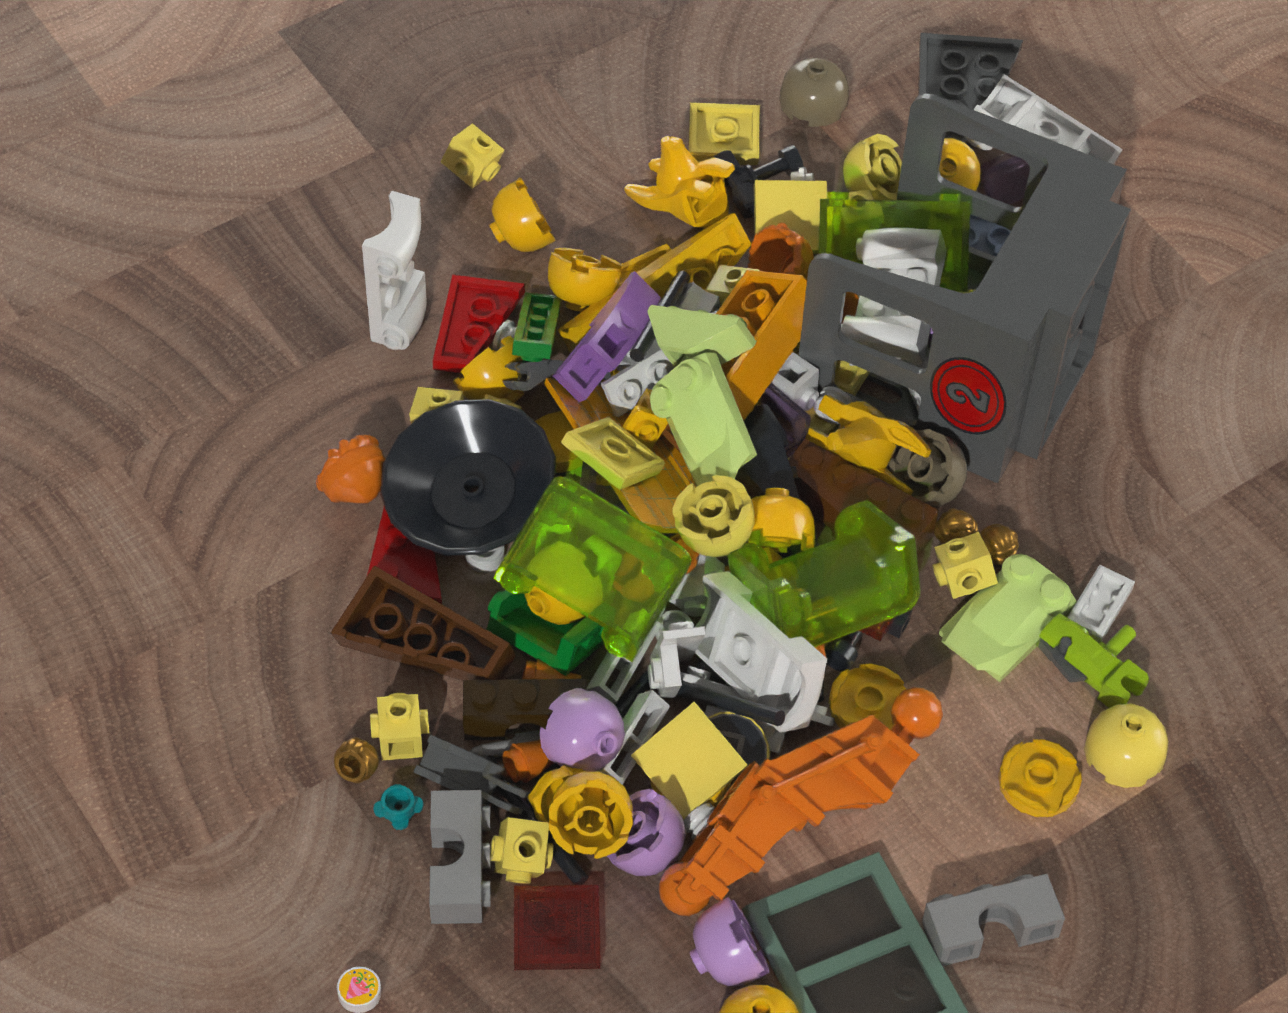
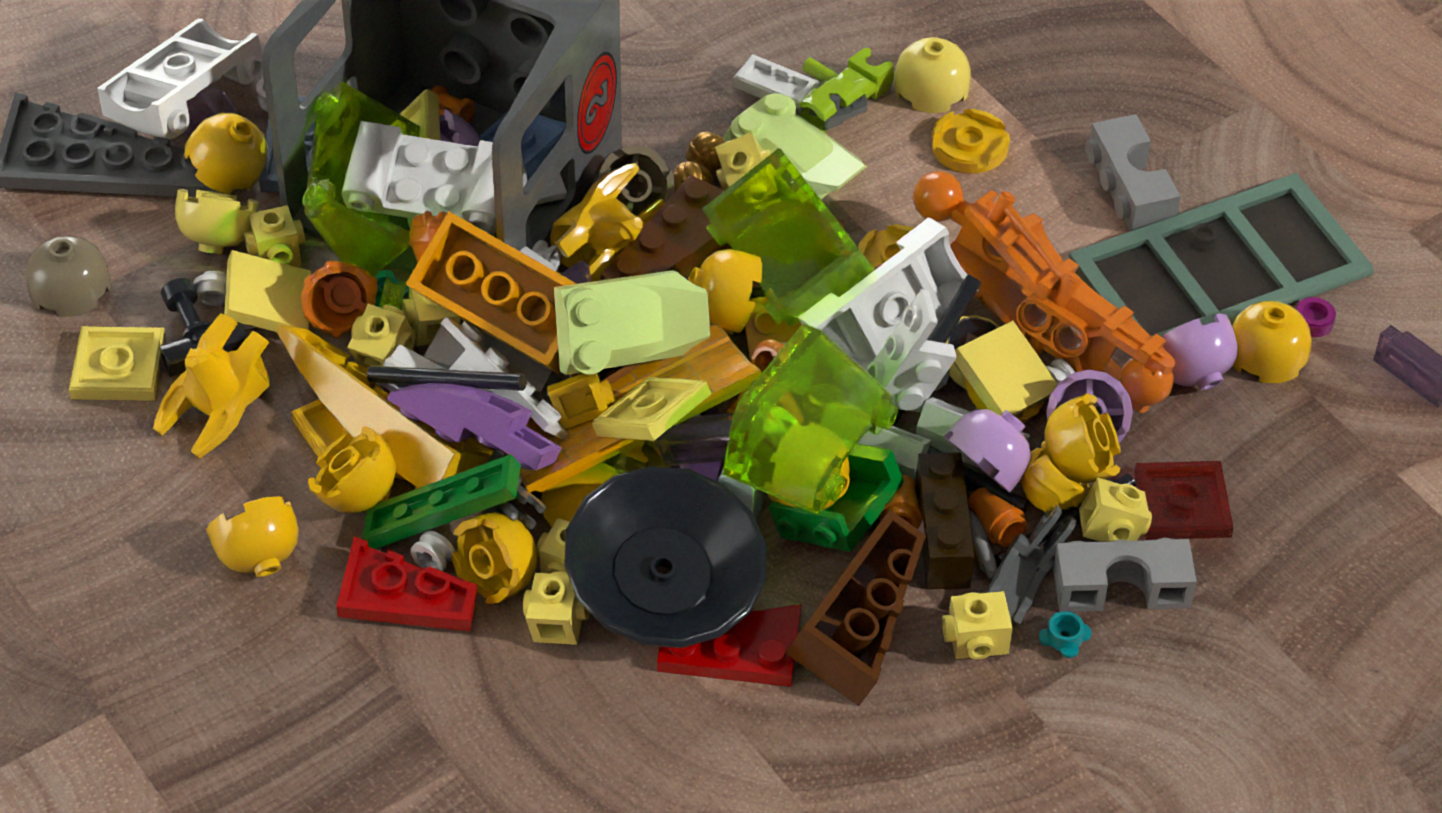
camera: 90 degrees left, 5 degrees down
orange hair [316,435,385,504] -> none
pearl gold piece [334,737,379,784] -> none
tile [337,967,381,1013] -> none
white piece [362,191,427,350] -> none
light yellow brick [441,123,504,189] -> none
yellowish green slope [647,305,757,367] -> none
light yellow cylinder [672,475,755,557] -> none

